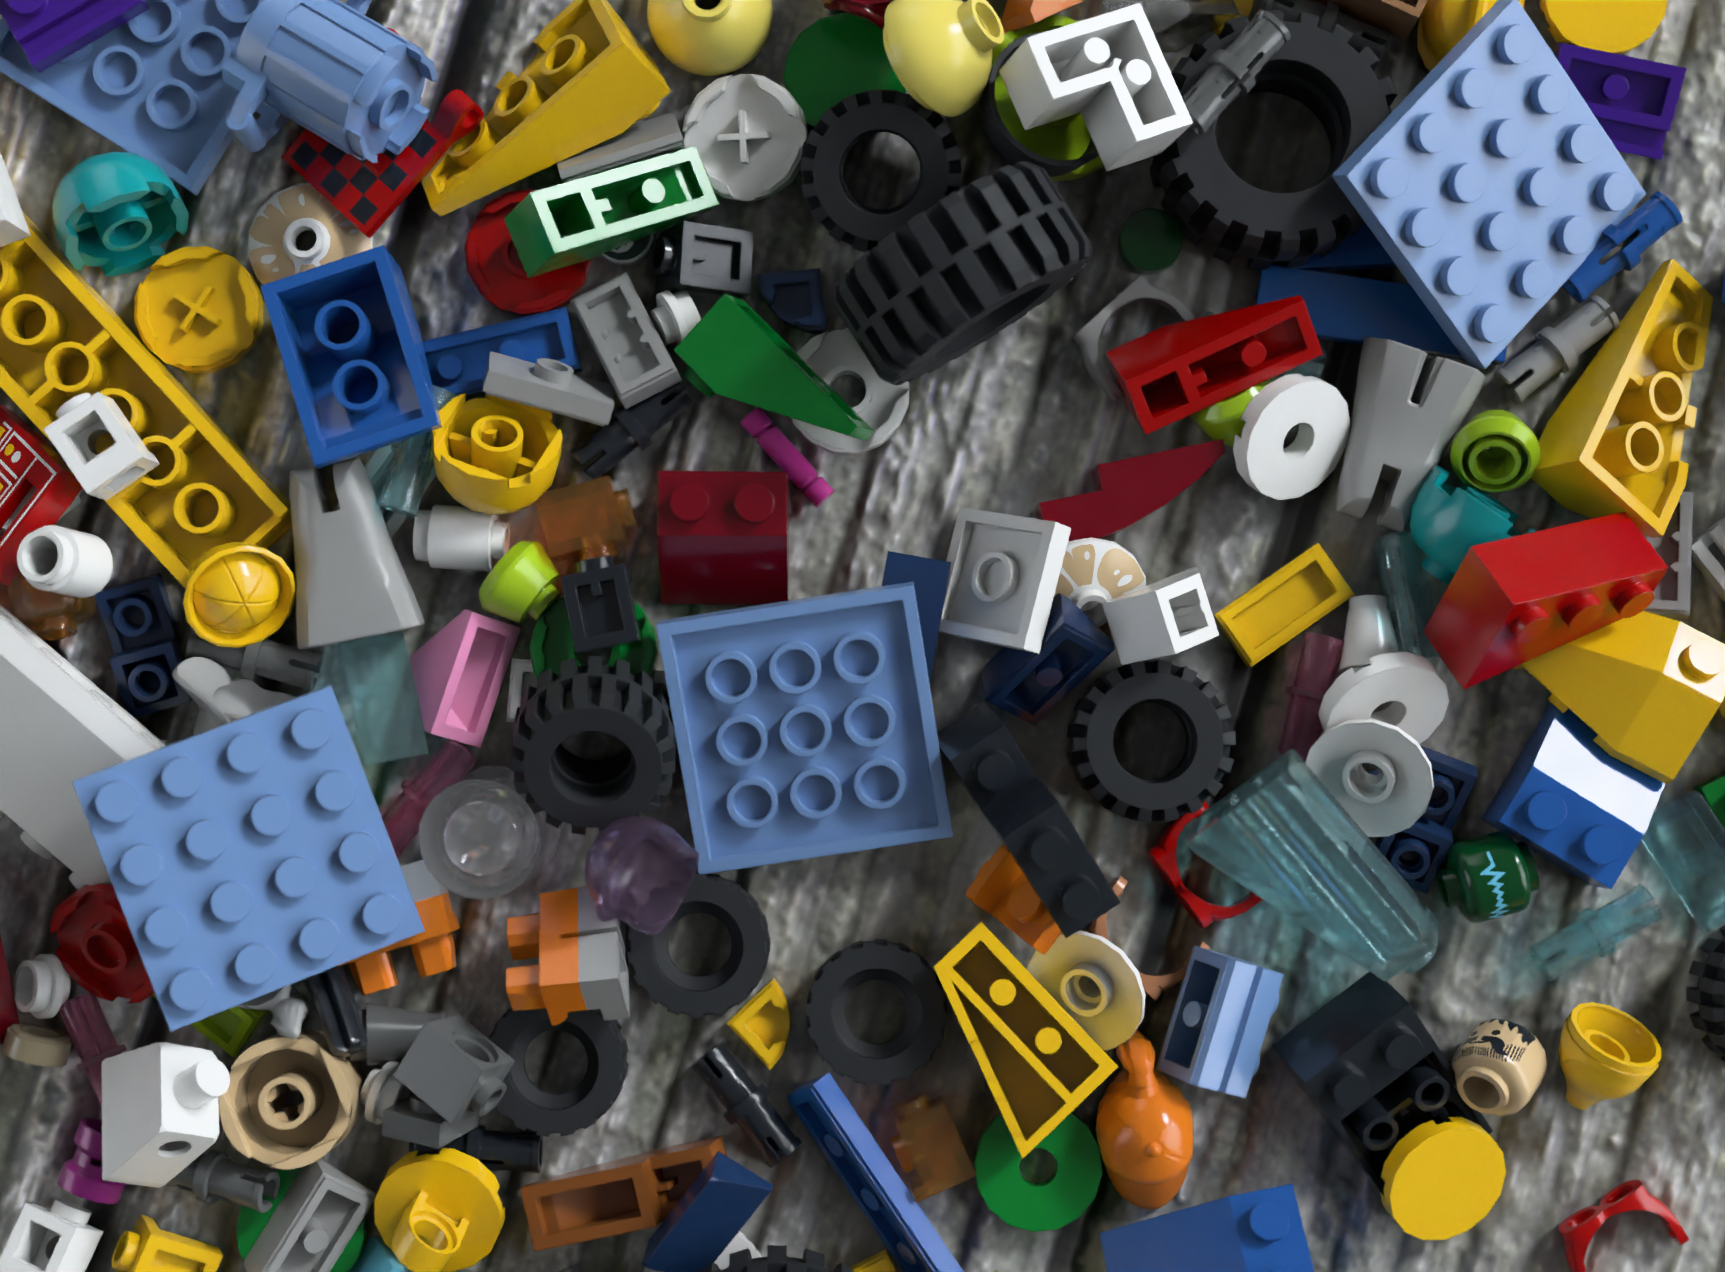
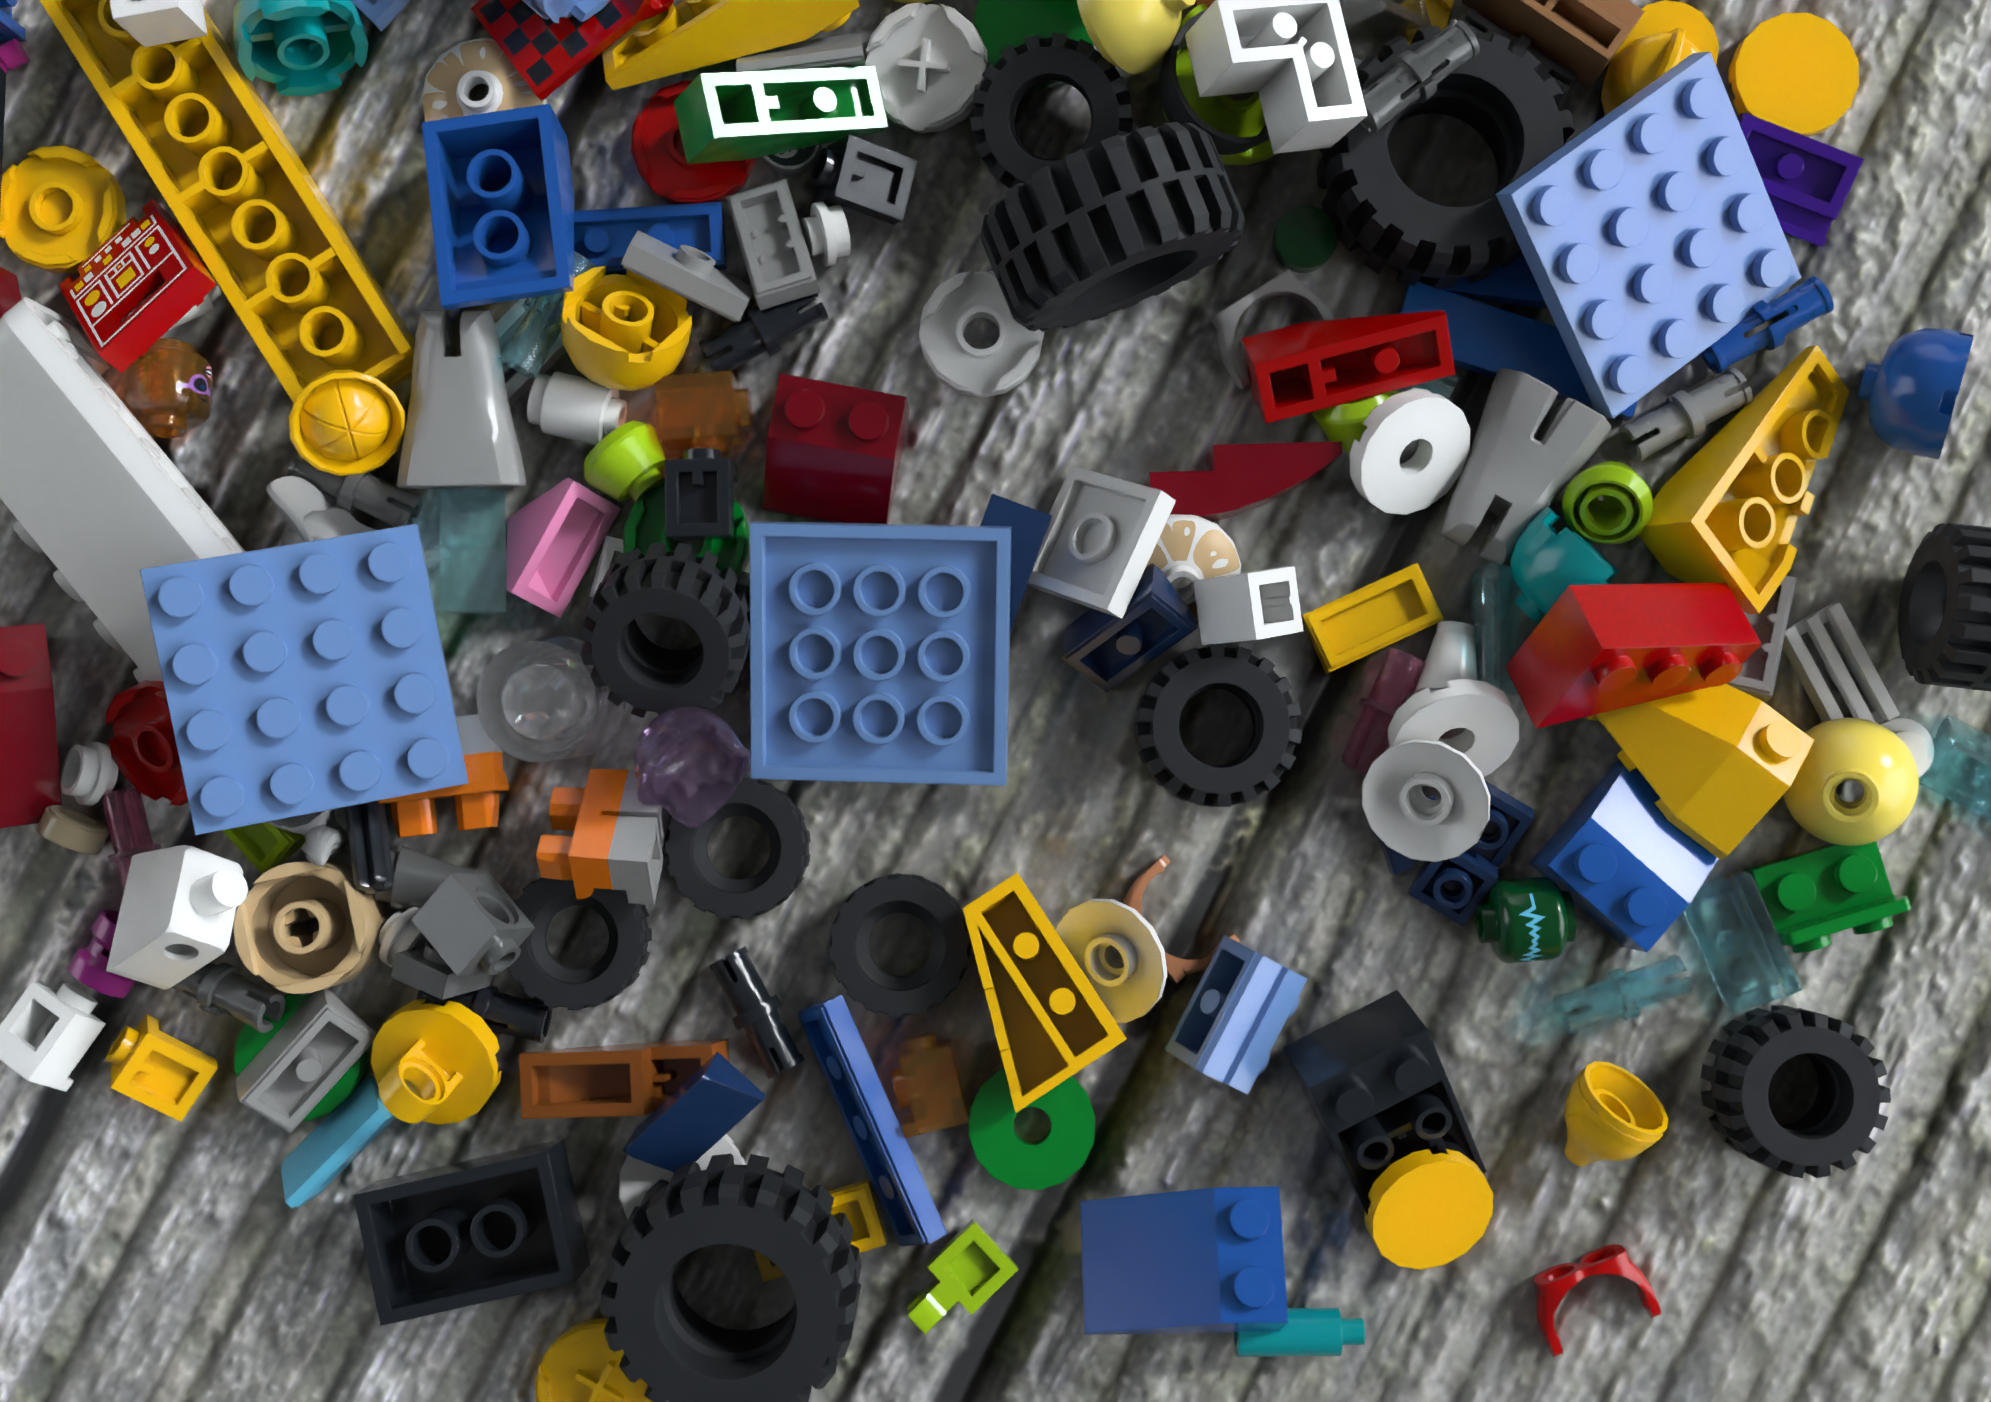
camera: 15 degrees right, 0 degrees up
white brick [17,525,113,598] -> none
white brick [43,392,160,501] -> none
dark blue slope [94,573,193,718] -> none
yellow tile [134,246,264,373] -> none
clear pink axle [381,740,476,857] -> none
green slope [674,294,875,441] -> none
yellow tile [727,977,791,1070] -> none
dark pink wheel [740,407,835,508] -> none
dark blue tile [757,268,826,334] -> none
black arch [937,701,1121,938] -> none
orange bracket [965,845,1062,956] -> none
orange hair [1096,1029,1194,1210] -> none
red cap [1146,801,1270,929] -> none
clear light blue slope [1186,748,1439,982] -> none
tan head [1451,1018,1548,1116] -> none

